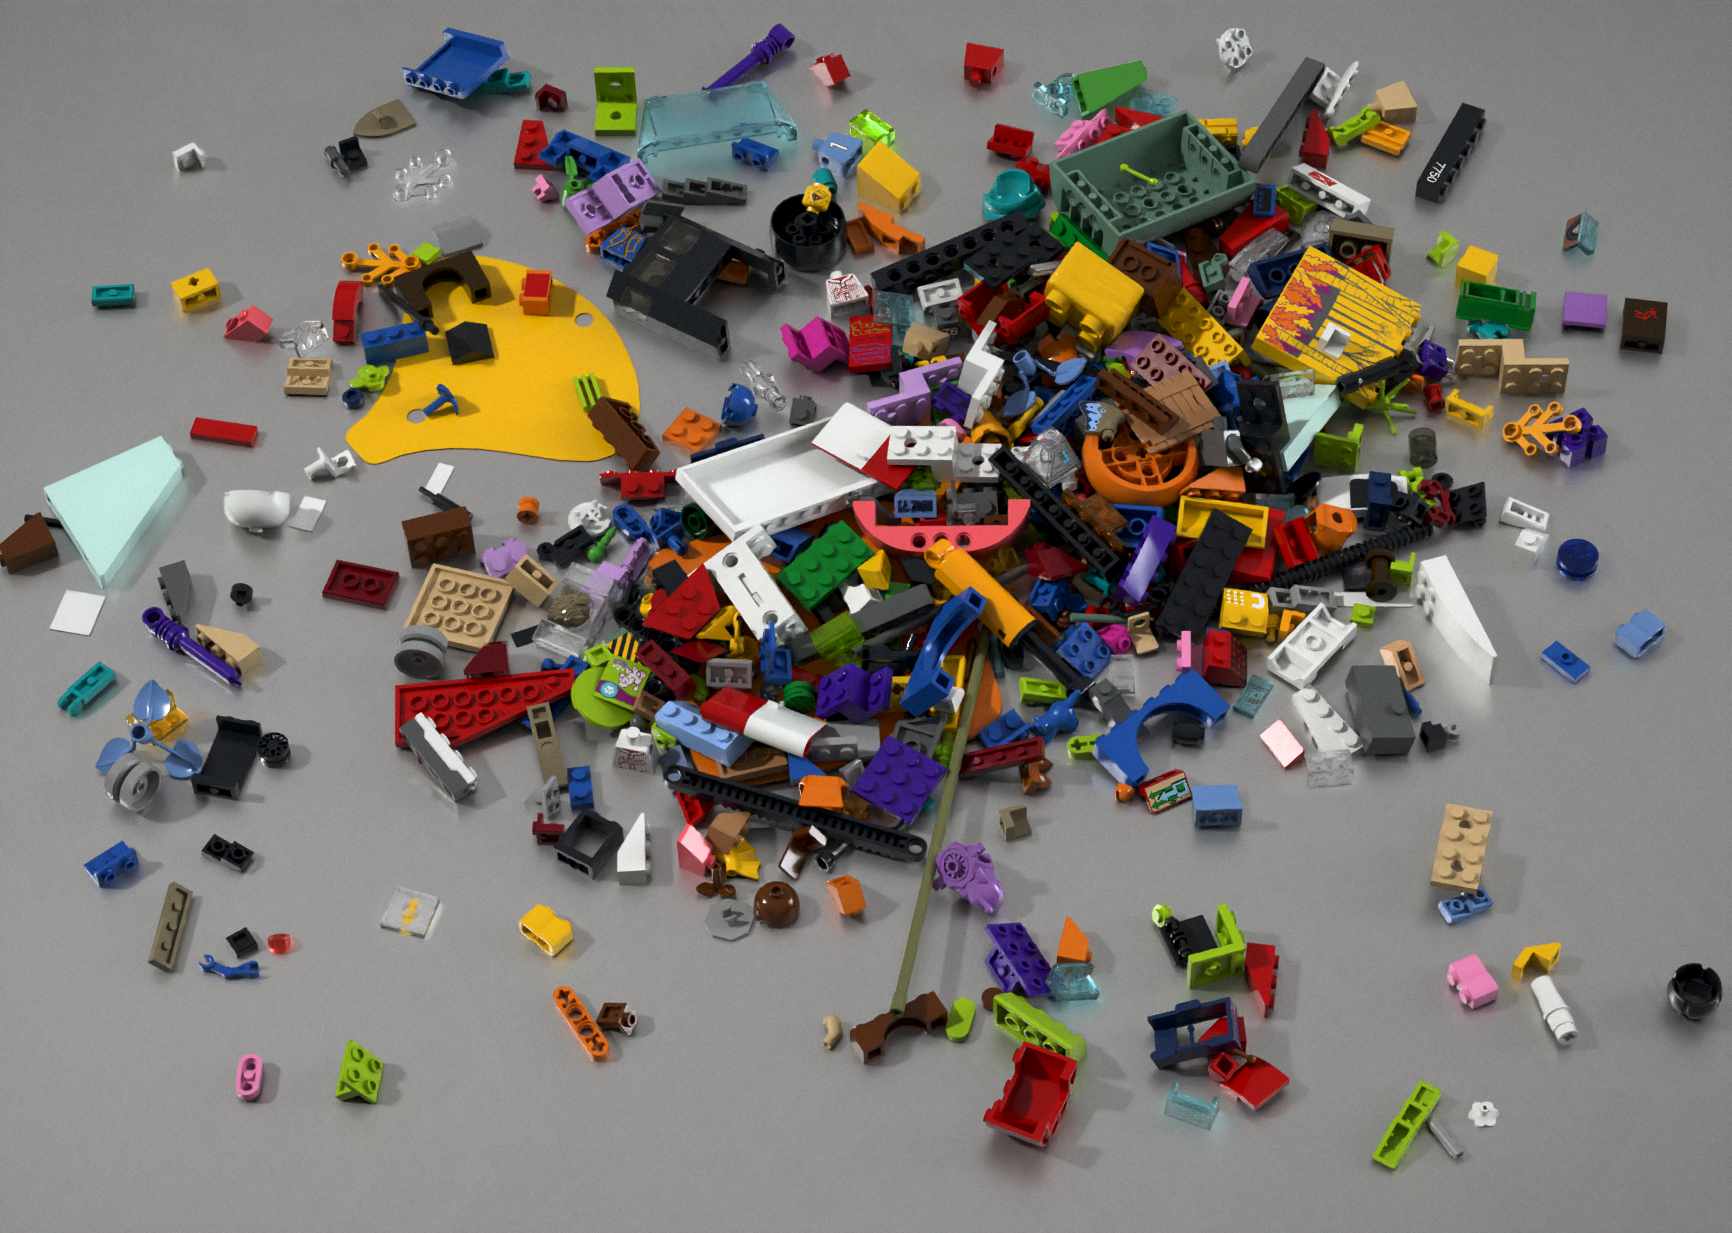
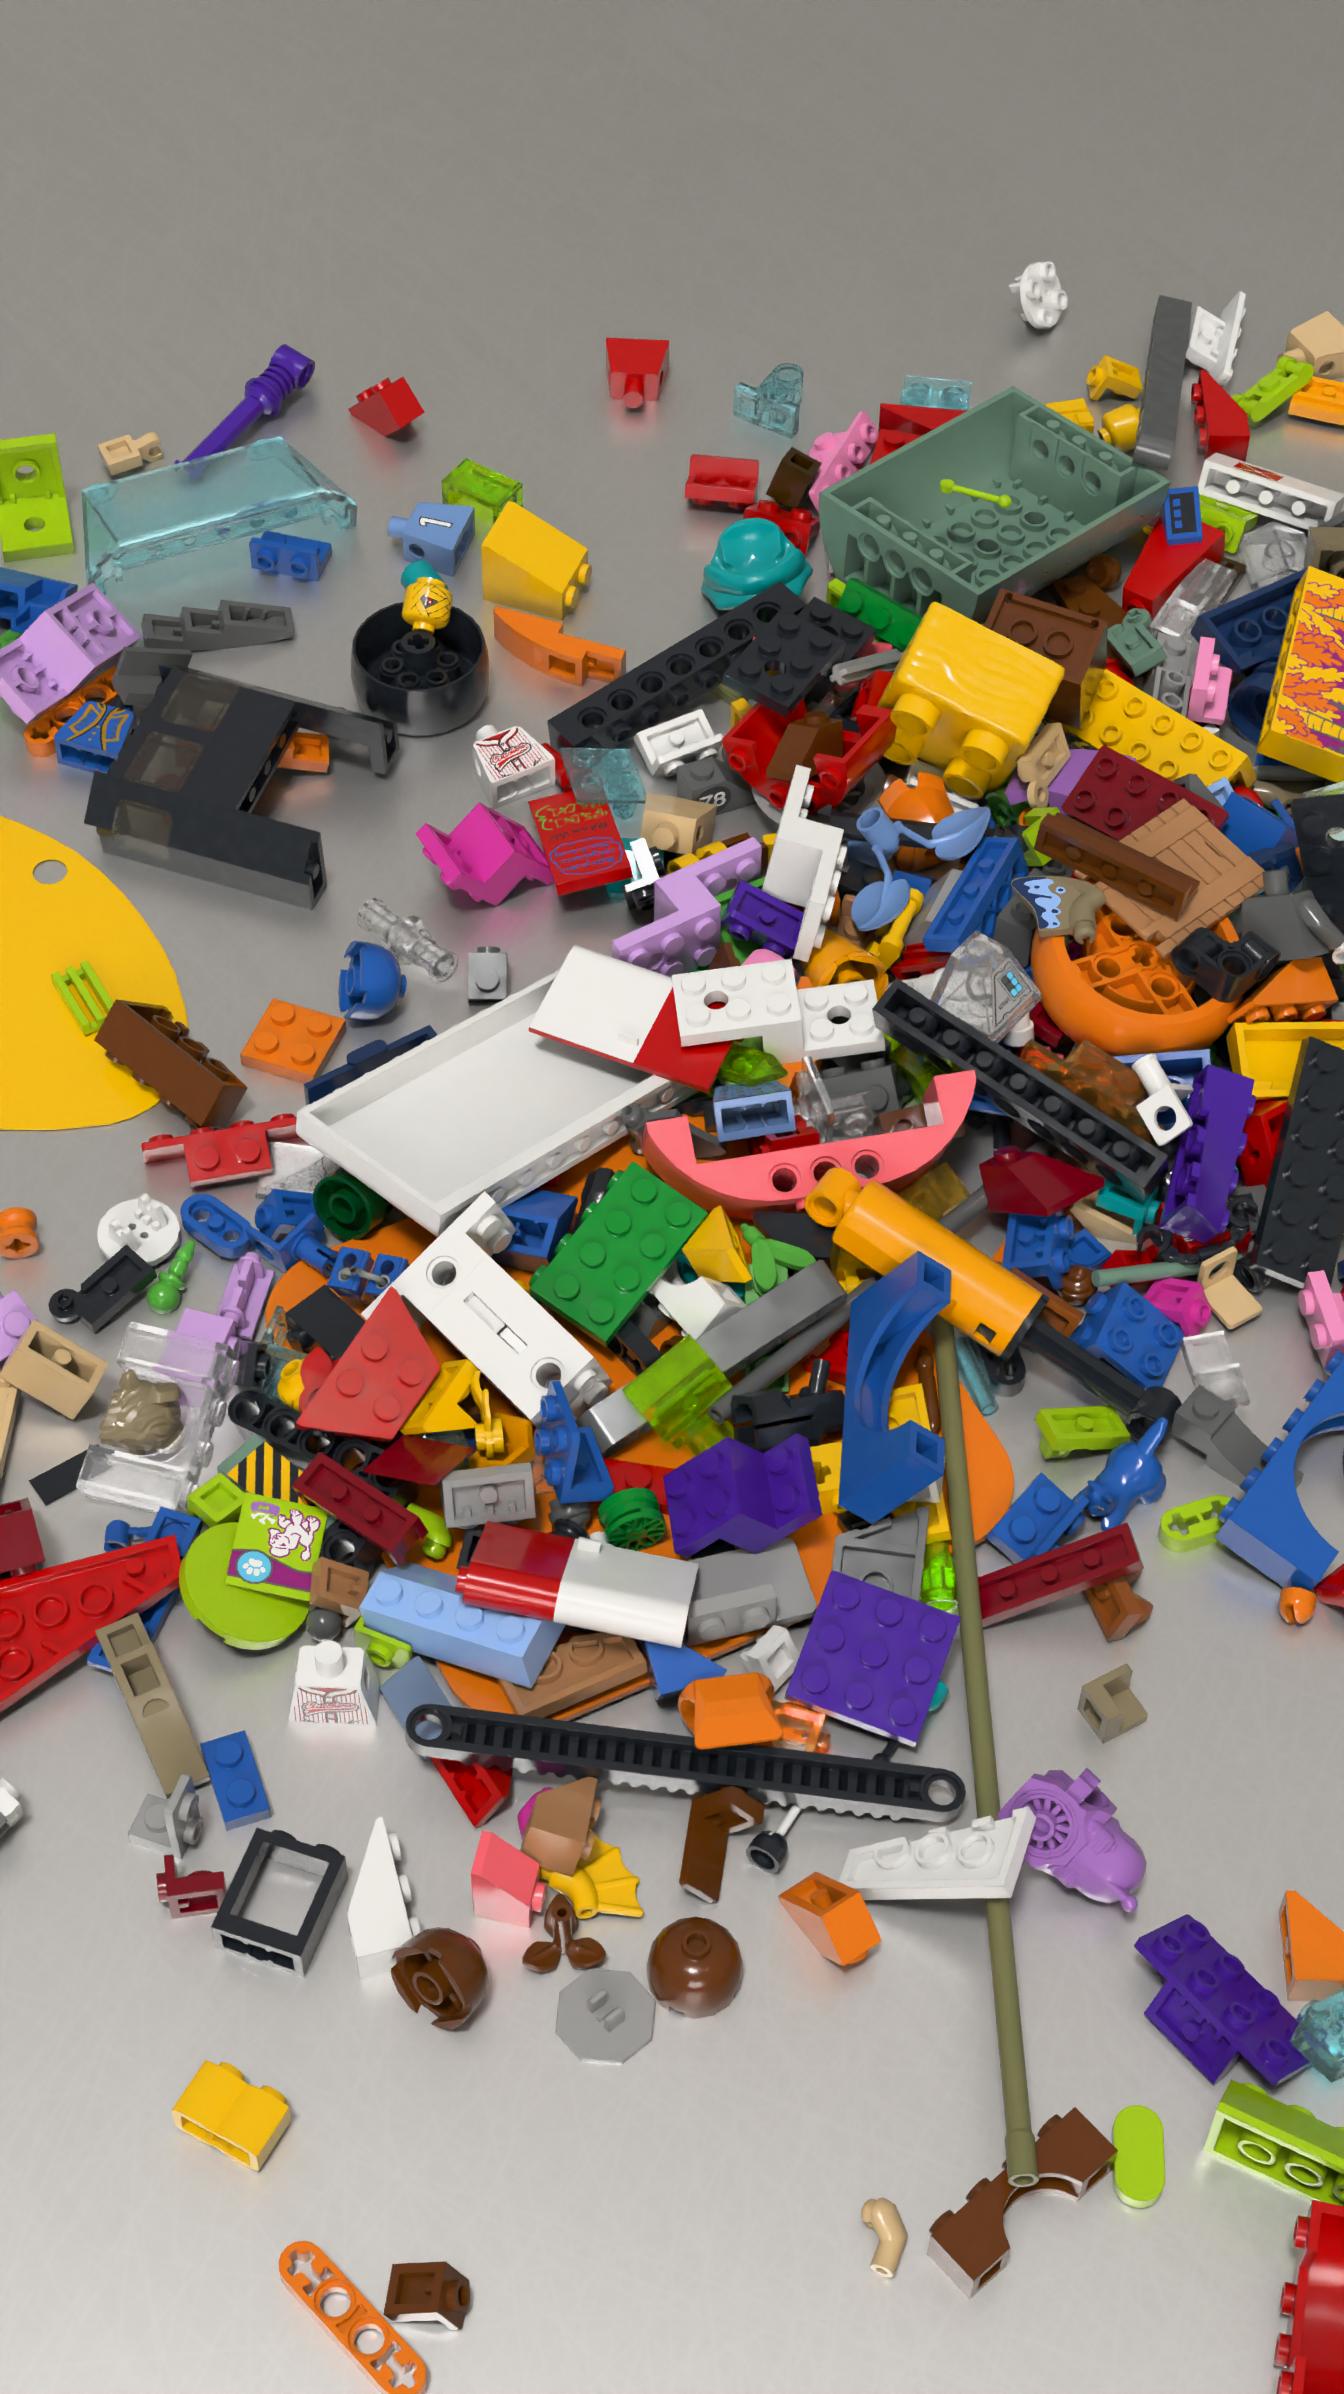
camera: 15 degrees left, 0 degrees up
orange tile [846,218,874,256] -> none
reddish brown tile [981,987,1004,1012] -> none
bright green slope [1071,60,1147,118] -> none
none -> tan plate [97,432,163,476]
none -> blue piece [327,1247,410,1305]
none -> reddish brown cylinder [391,1927,489,2029]
none -> bright green piece [740,1223,816,1292]
none -> dark brown brick [766,447,822,508]
none -> white wing [838,1806,1036,1900]
none -> tan hinge [1017,723,1071,809]
none -> yellow bracket [1086,355,1143,401]
none -> white bracket [1132,1054,1194,1146]
none -> black piece [1171,927,1281,1003]

